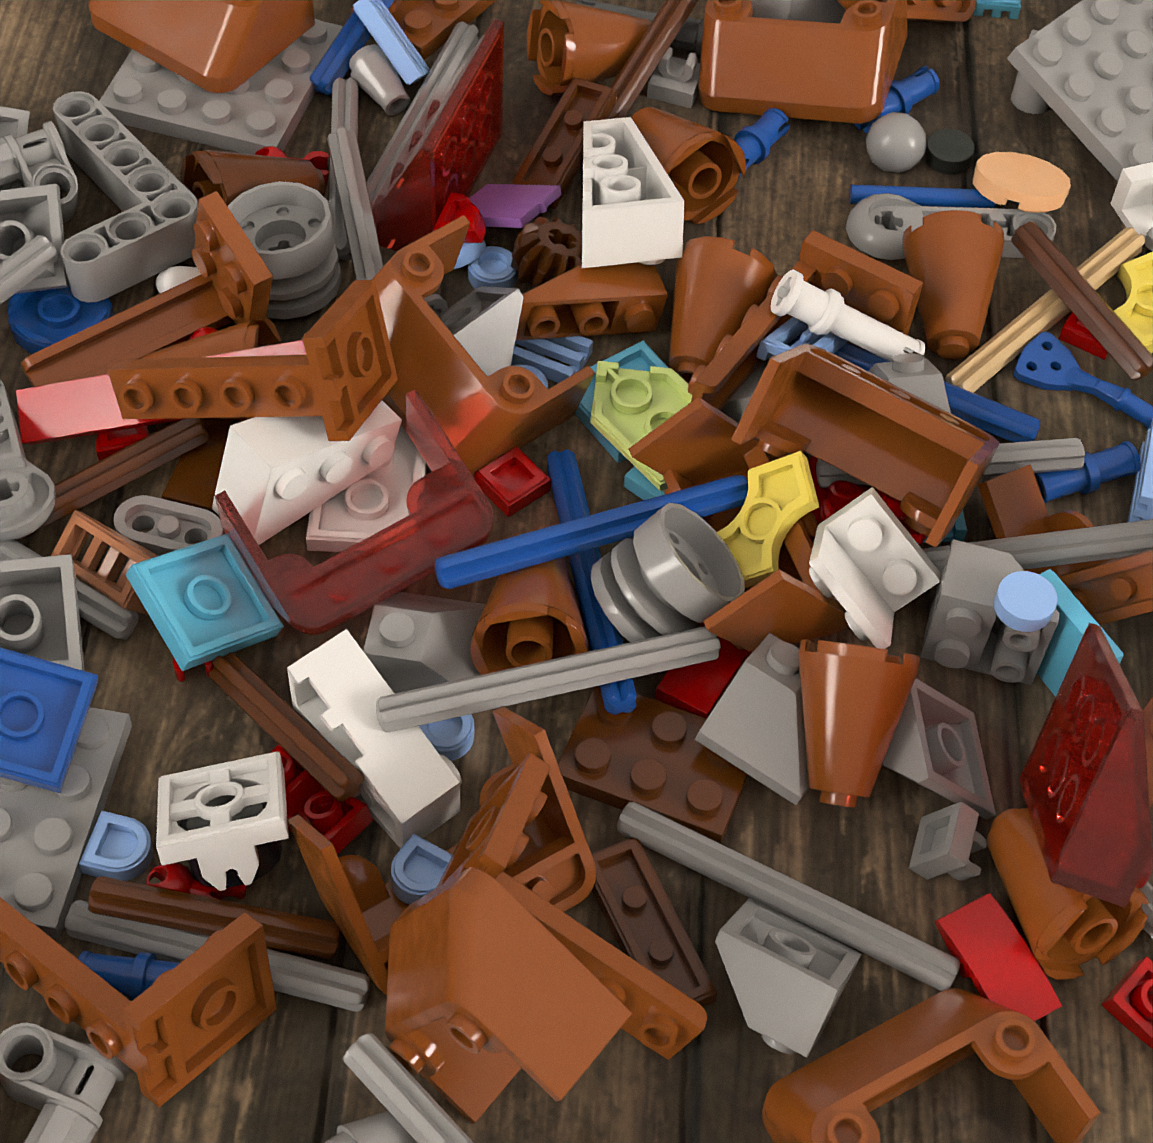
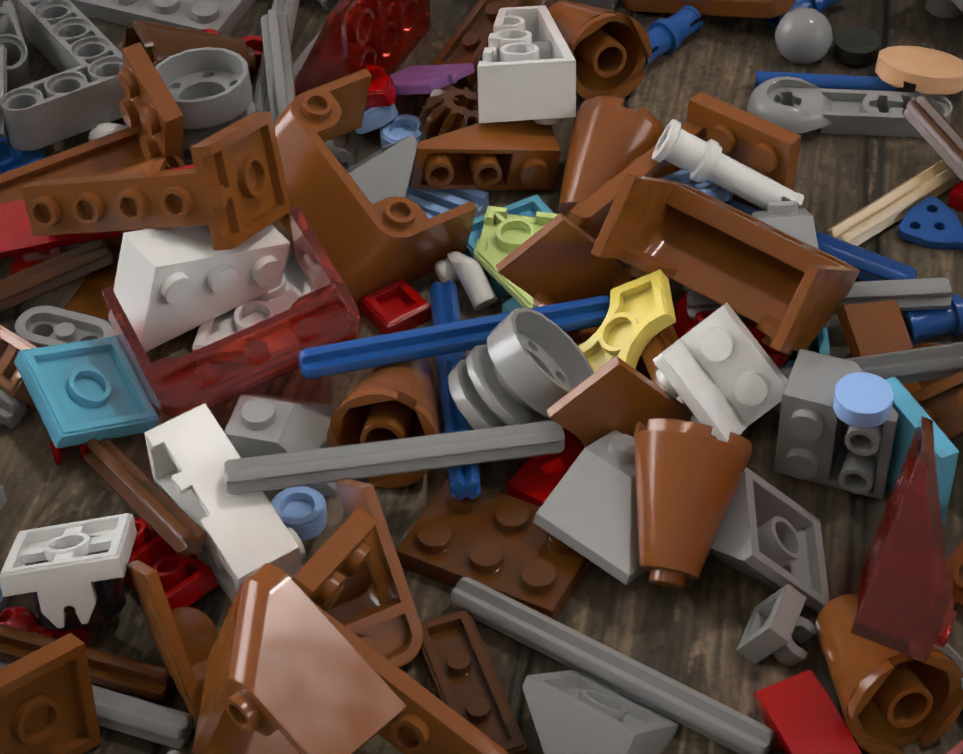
camera: 10 degrees right, 10 degrees down
dark orange cone [902,210,1004,360] -> none
none -> white arm [434,251,498,310]

